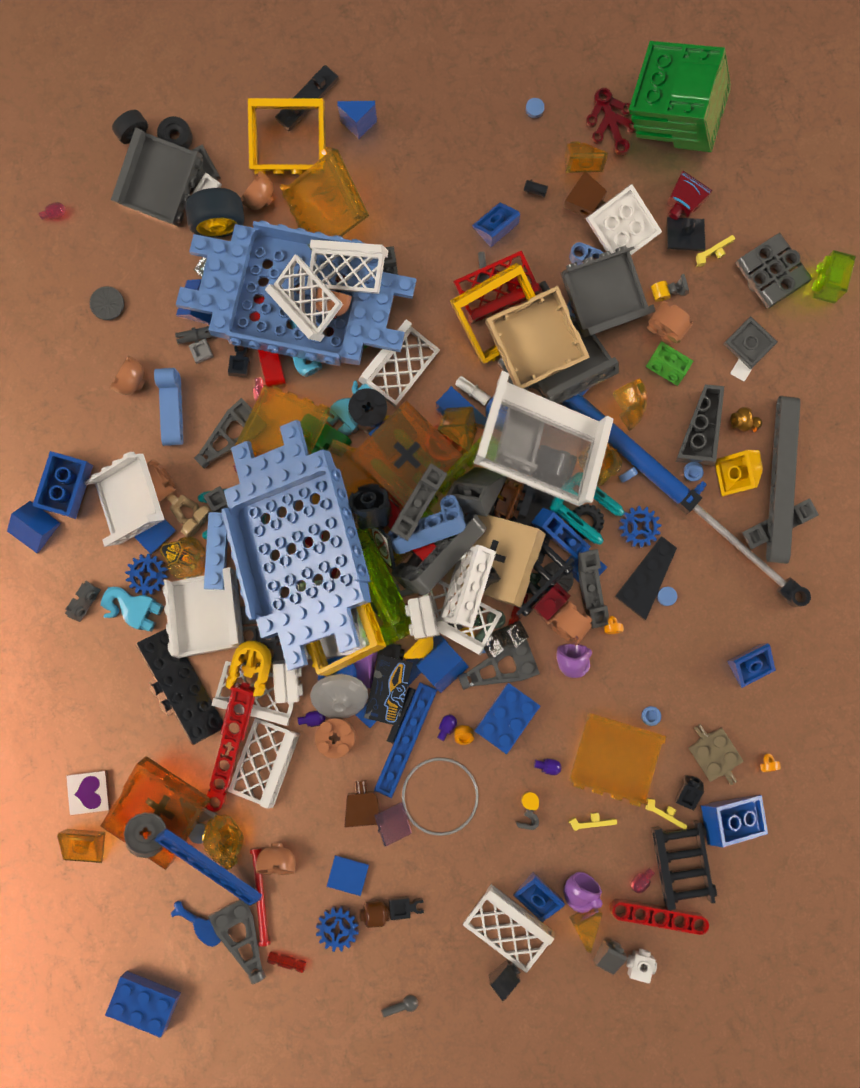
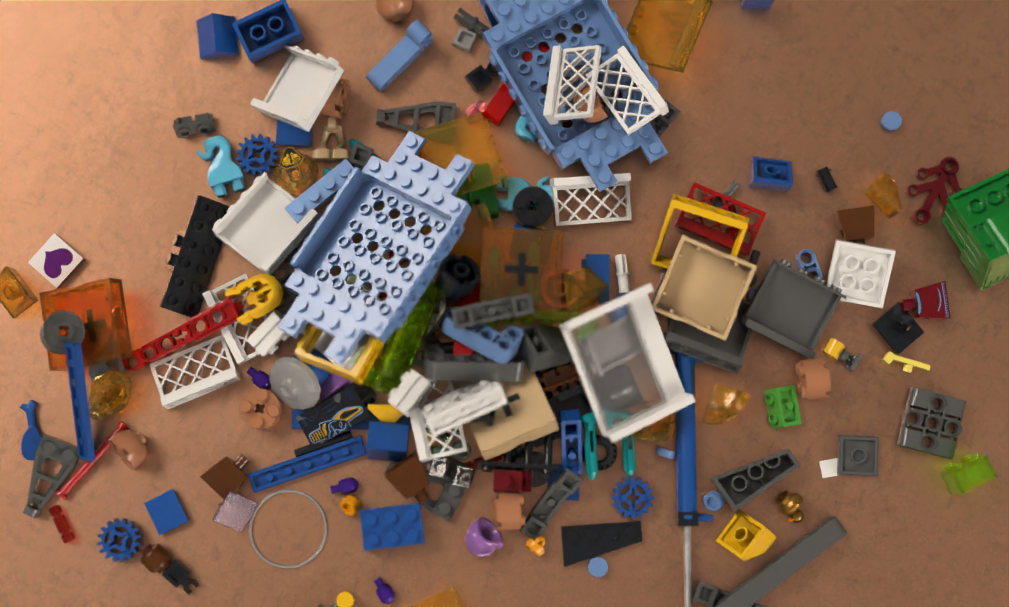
camera: 40 degrees right, 0 degrees up
none -> reddish brown torso [383,452,430,503]

